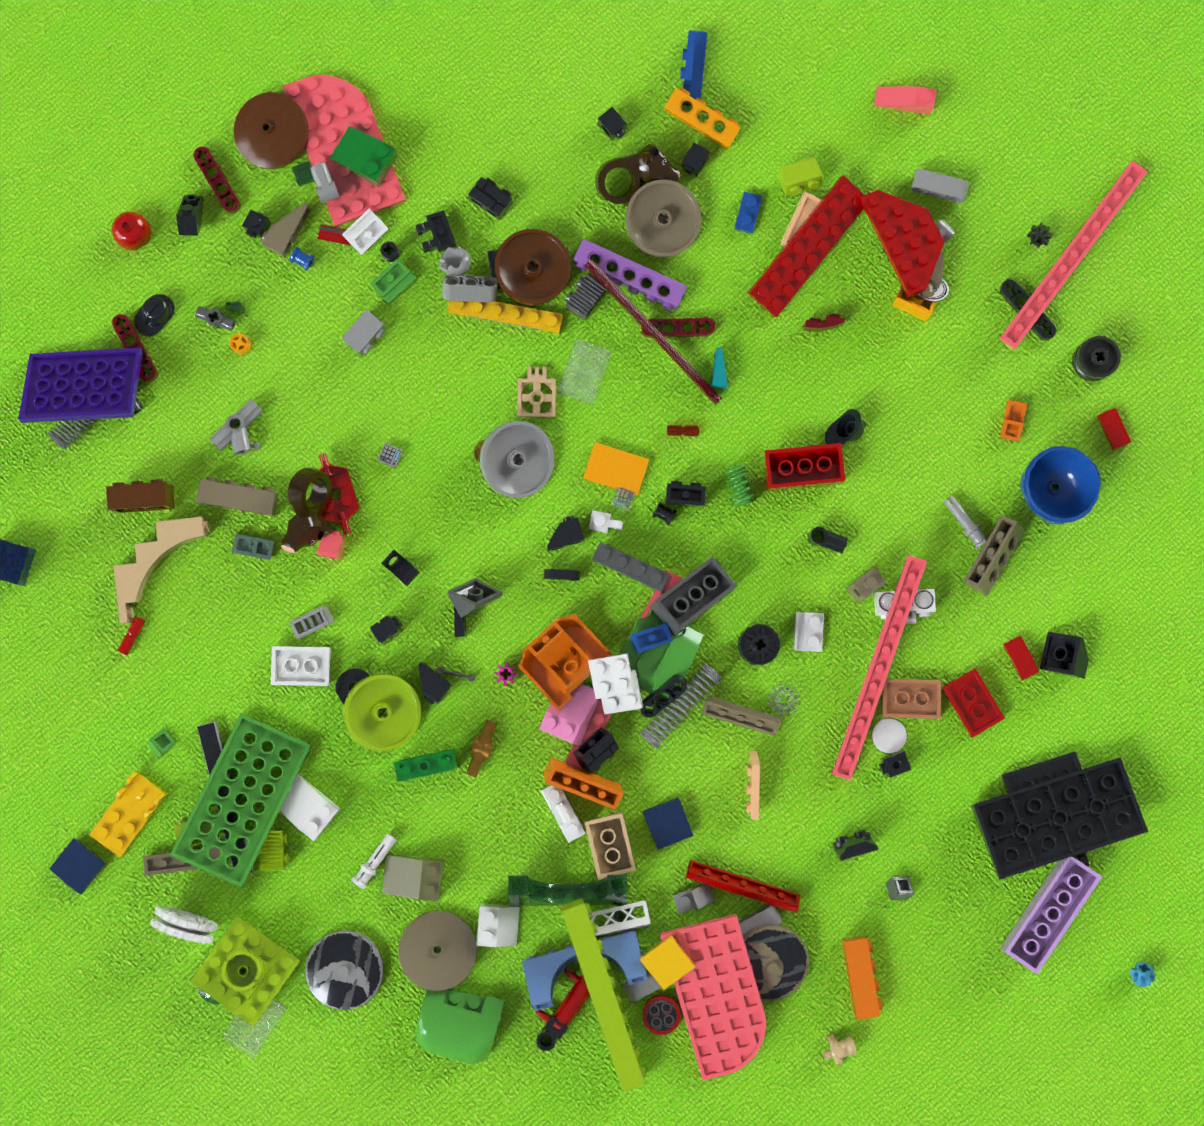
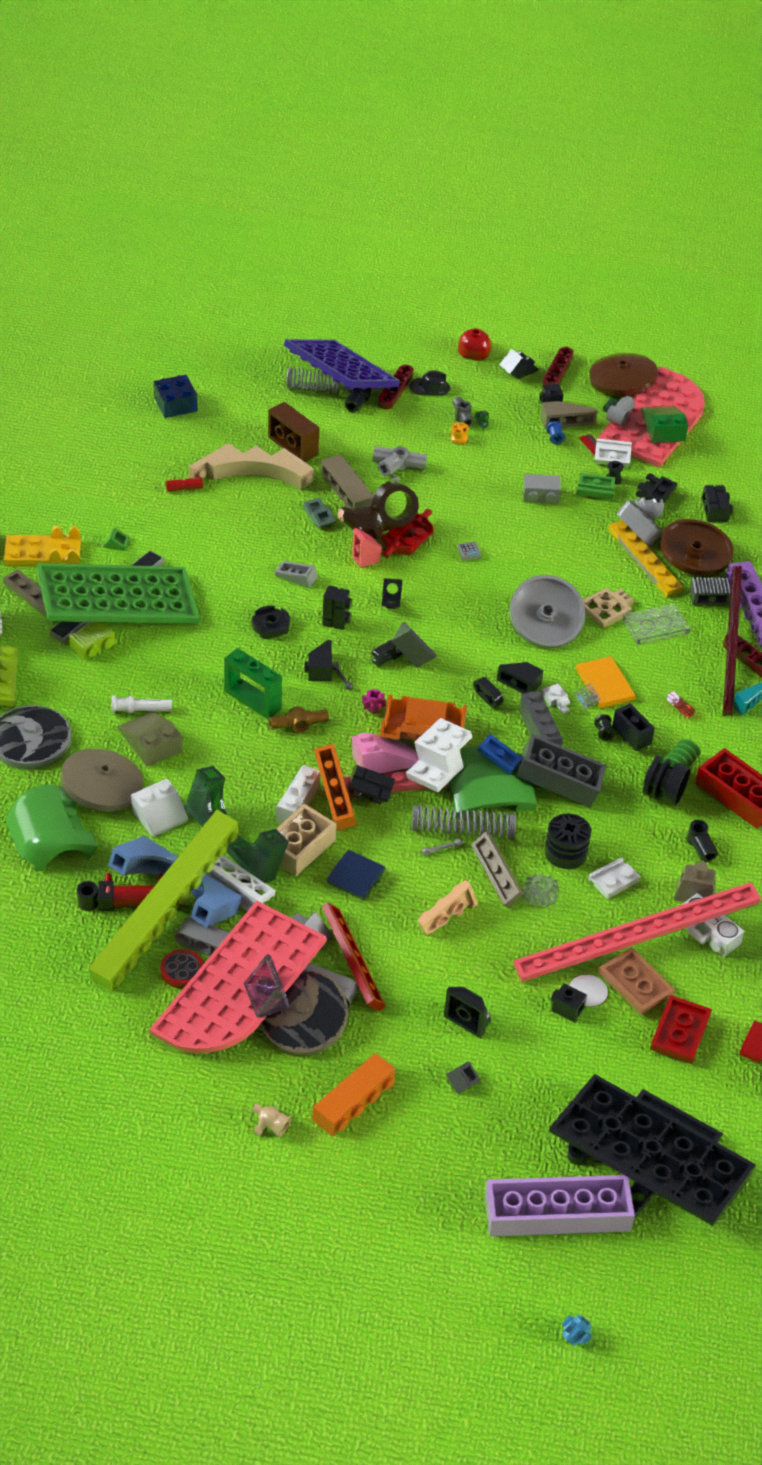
camera: 50 degrees right, 40 degrees down
white plate [271,646,331,686] -> none
white slope [280,774,341,841] -> none
lime dish [343,674,421,751] -> none
yellow tile [640,935,695,990] -> none
black beam [641,675,687,718] -> none
none -> clear purple slope [244,954,290,1018]
none -> light grey hinge [422,839,463,856]
none -> black wheel [642,755,691,806]

